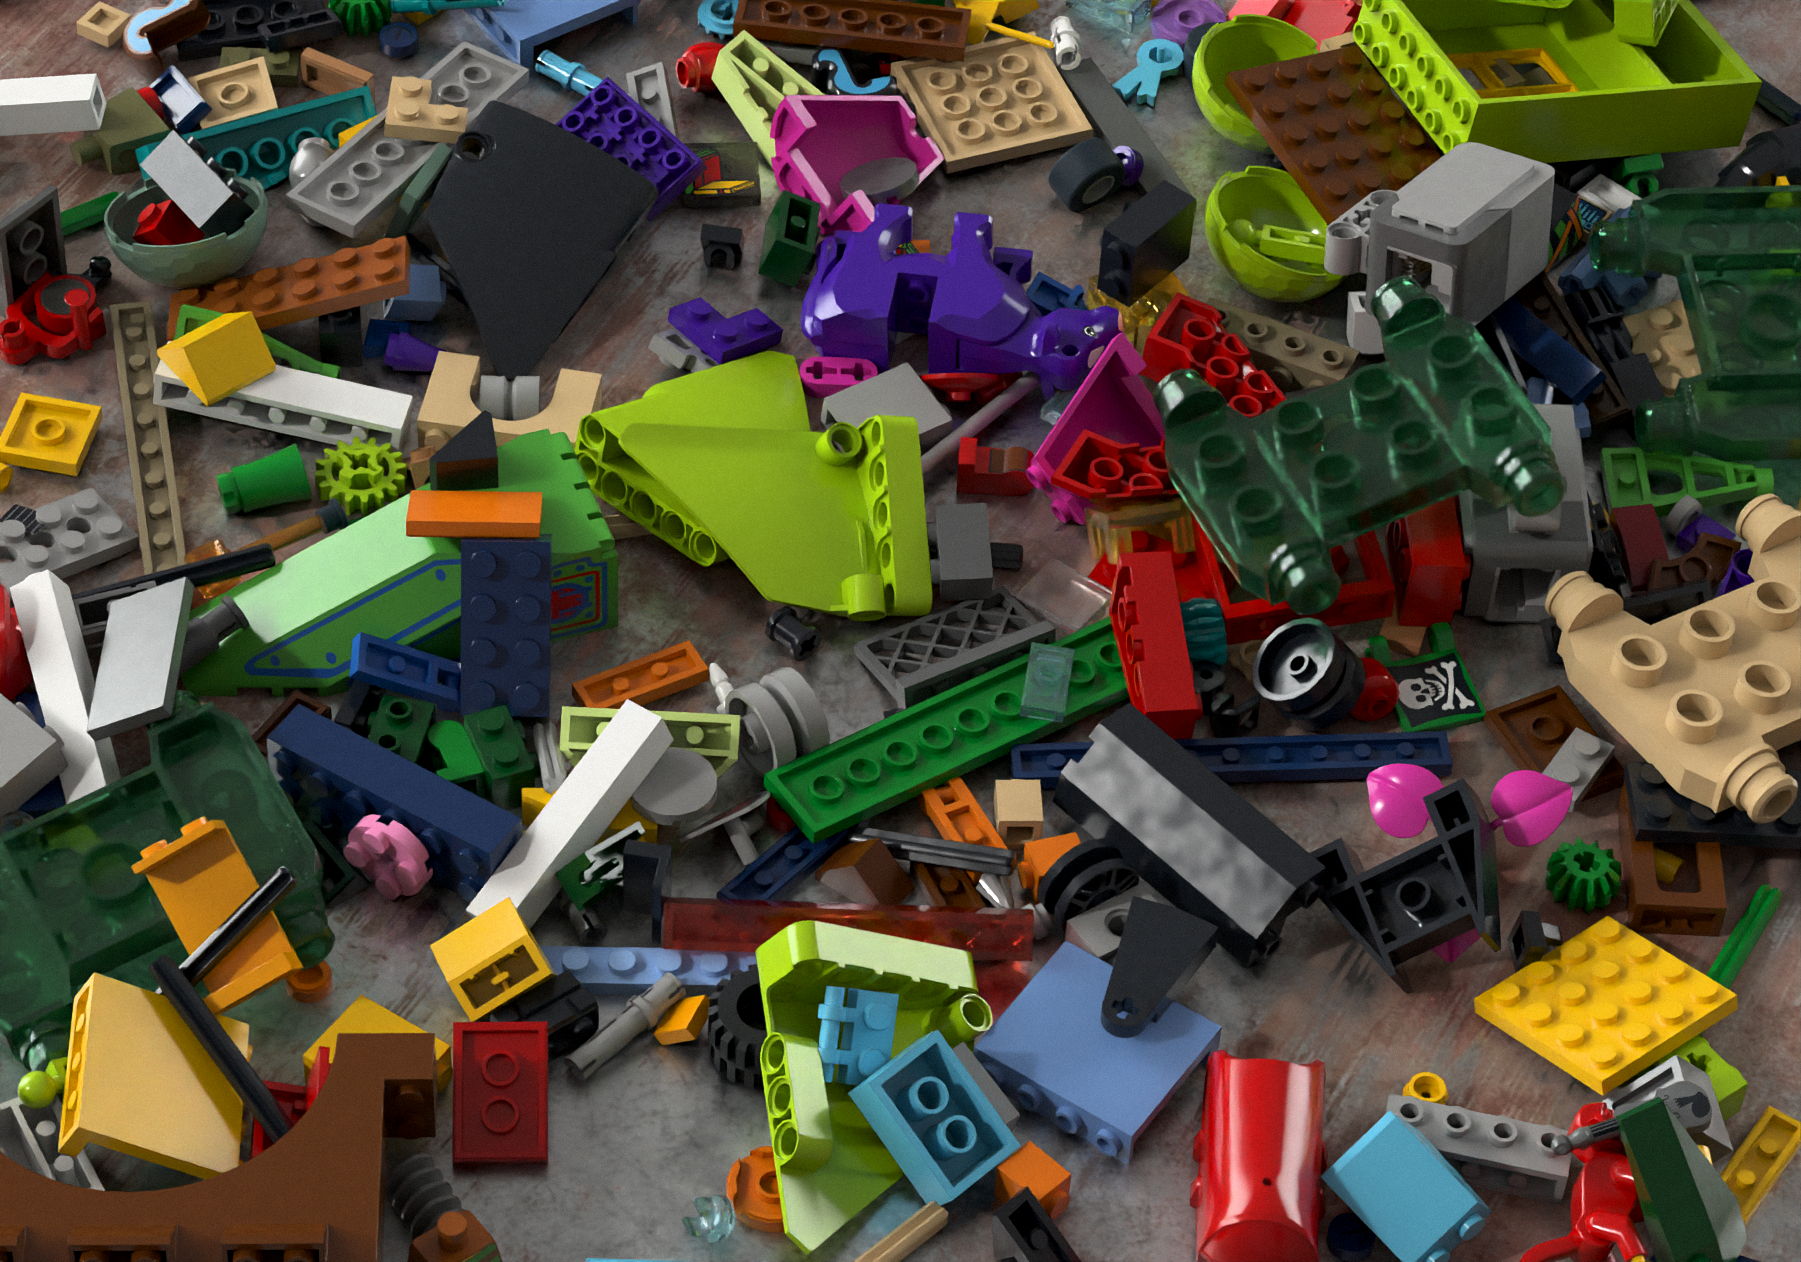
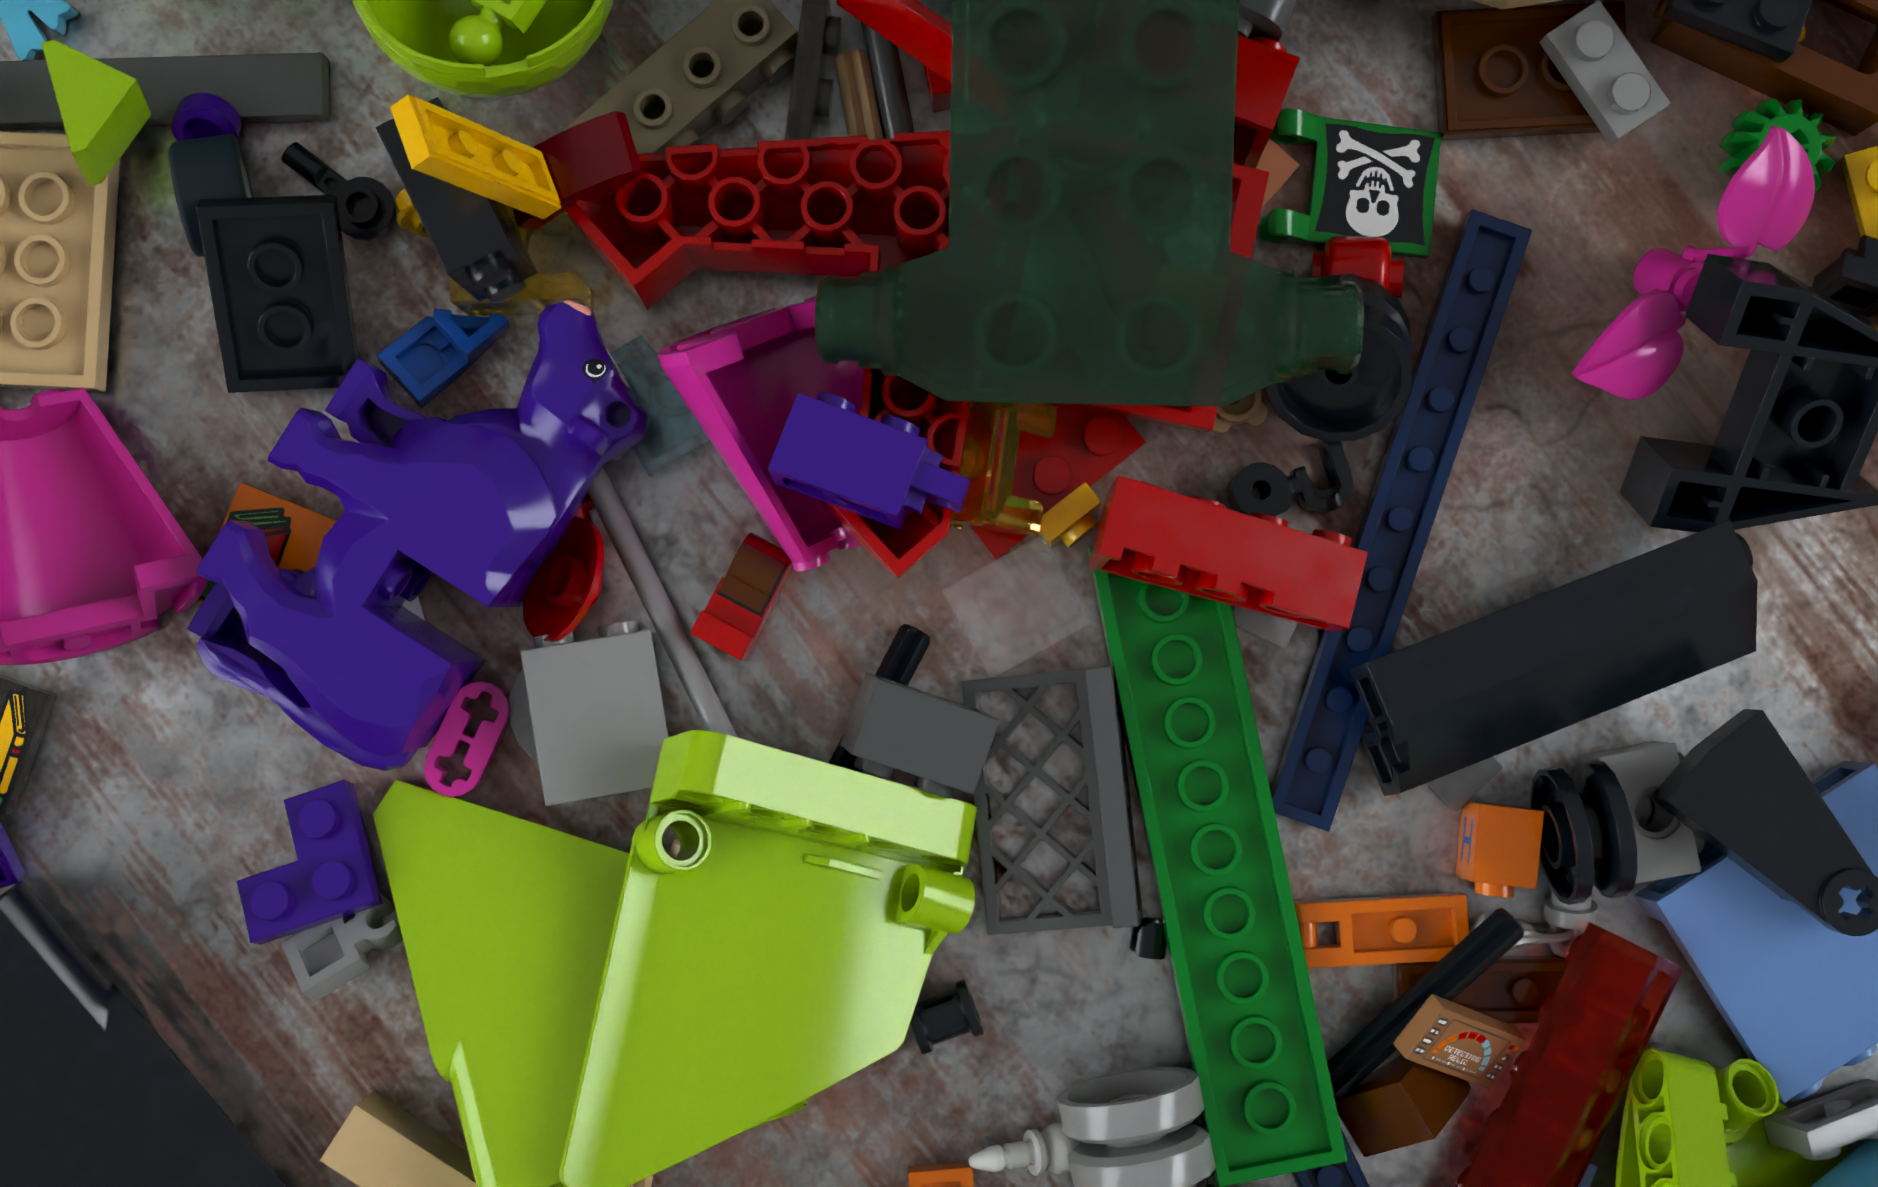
camera: 65 degrees left, 40 degrees up
black tile [700,224,745,270] -> none
dark green brick [758,190,820,287] -> none
flat silver tile [840,157,920,207] -> none
tan brick [993,779,1044,850] -> none
clear light blue plate [1019,642,1075,723] -> none
teal gear [1180,597,1228,666] -> none
none -> lime slope [41,40,152,186]
none -> black plate [196,195,359,393]
none -> yellow tile [390,94,561,220]
none -> dark red slope [512,111,642,230]
none -> dark purple hinge [768,392,970,530]
none -> medium nougat tile [1393,994,1528,1089]

